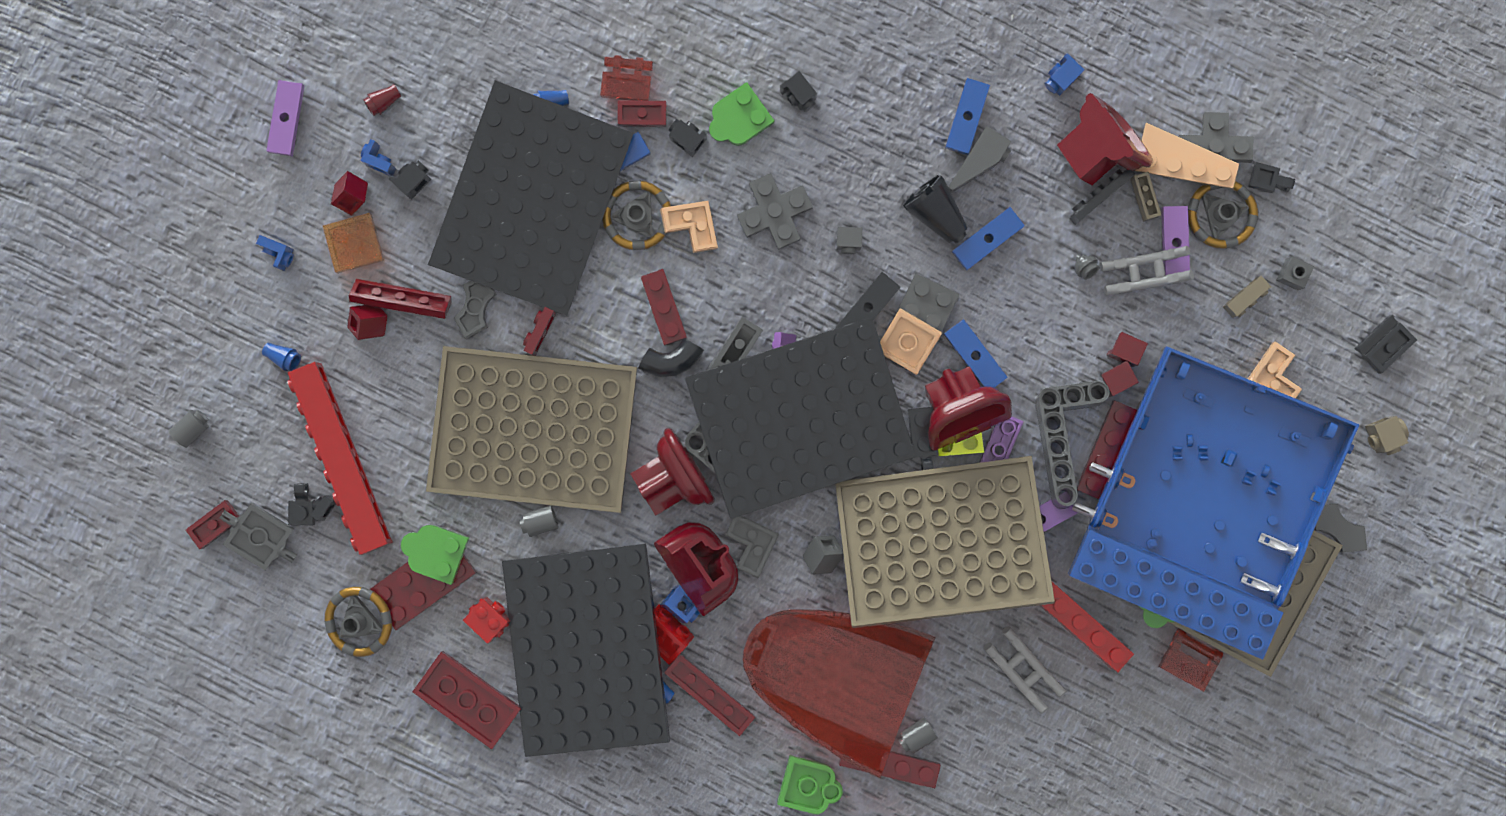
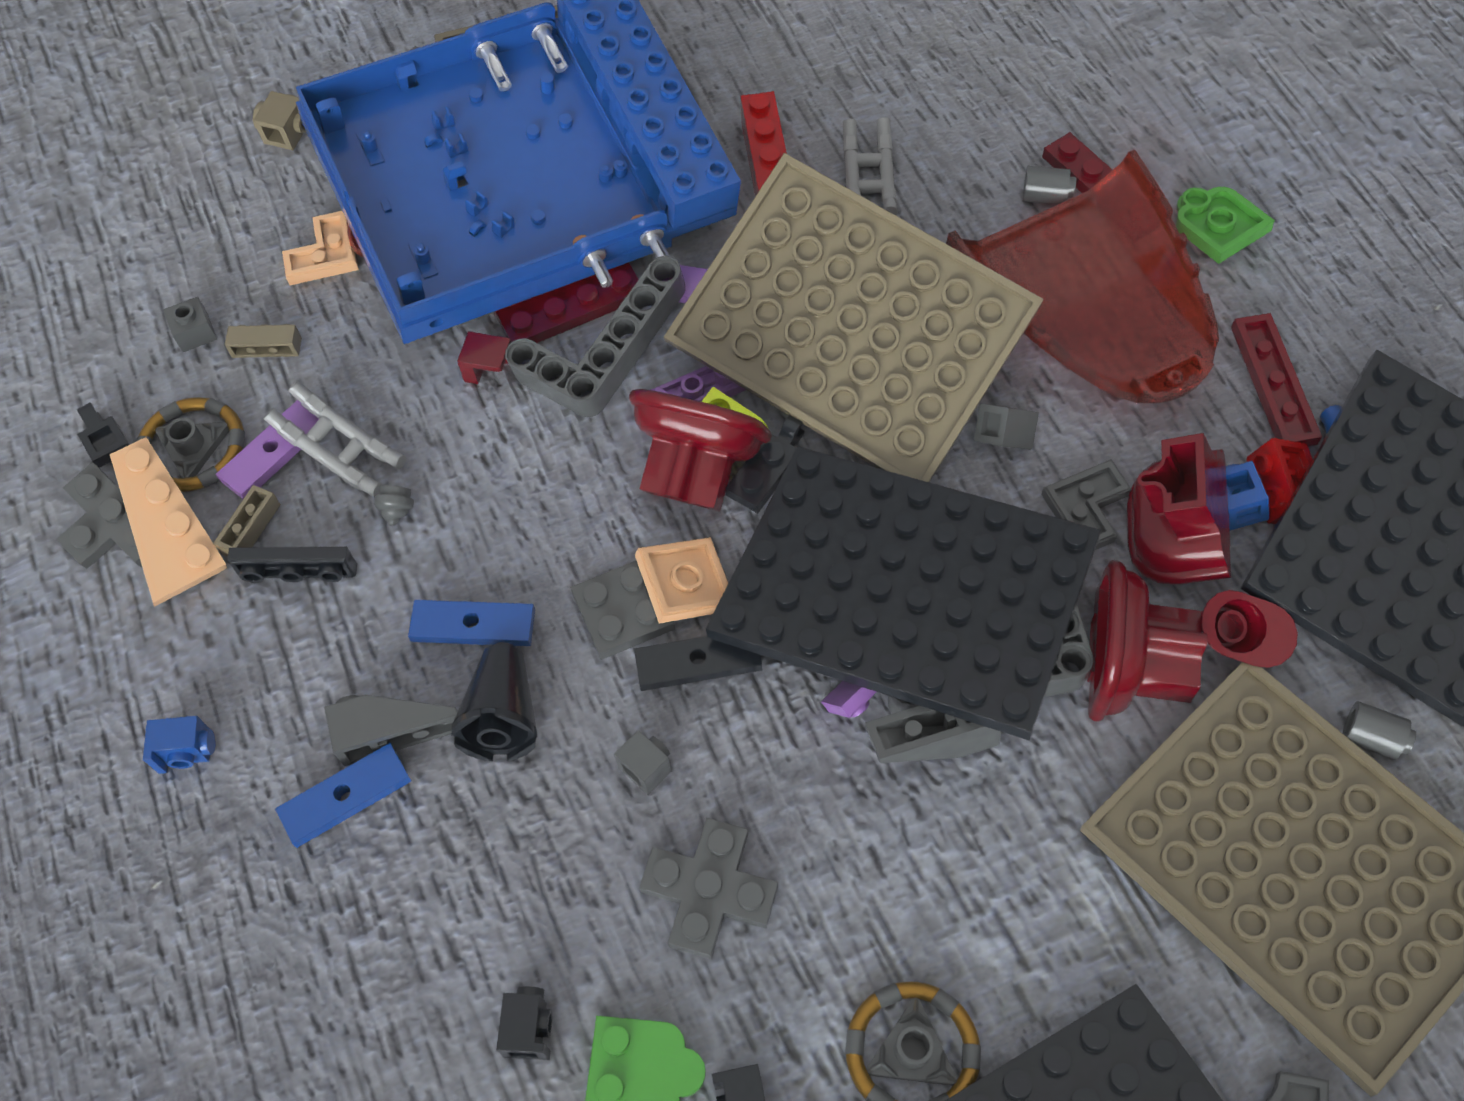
camera: 135 degrees left, 25 degrees down
dark red plate [523,307,557,356] -> none
black cylinder [638,338,704,377] -> none
dark red plate [641,269,687,346] -> none
light nougat tile [660,201,718,253] -> none
blue tile [943,319,1008,387] -> none
dark red piece [1057,93,1153,186] -> none
dark red panel [1106,332,1148,367] -> none
clear red plate [1158,628,1223,692] -> none
black plate [1354,314,1417,374] -> none
none -> dark red piece [1201,590,1298,668]

